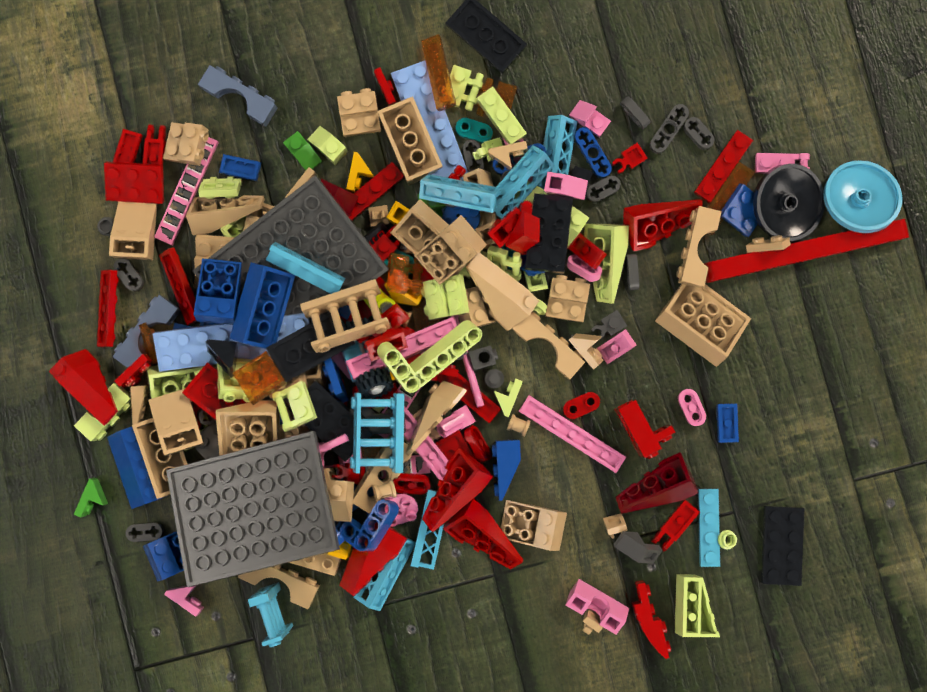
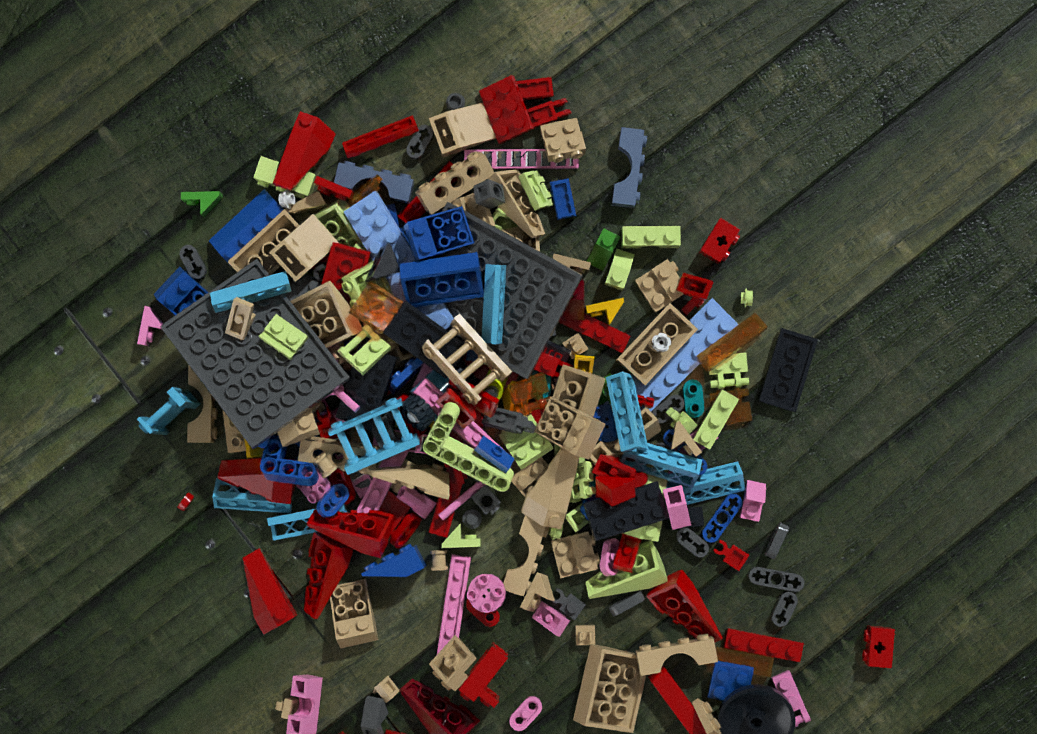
camera: 60 degrees right, 0 degrees up
none -> red tile [177,492,194,511]
none -> medium azure fence [210,271,292,313]
none -> tan slope [225,297,256,340]
none -> red wedge [243,548,297,635]
none -> yellowish green plate [259,314,308,360]
none -> white plate [279,190,295,209]
none -> blue plate [317,484,349,518]
none -> tan brick [415,151,495,215]
none -> tan plate [429,635,477,691]
none -> bright pink plate [467,574,506,613]
none -> dark grey brick [473,179,505,209]
none -> blue plate [474,436,515,473]
none -> dark grey hinge [481,407,536,434]
none -> tan tile [575,625,595,645]
none -> yellowish green arch [621,226,681,248]
none -> white plate [652,333,671,352]
none -> red slope [676,273,713,302]
none -> red brick [699,218,740,264]
none -> yellowish green plate [741,288,753,307]
none -> red brick [862,625,895,668]

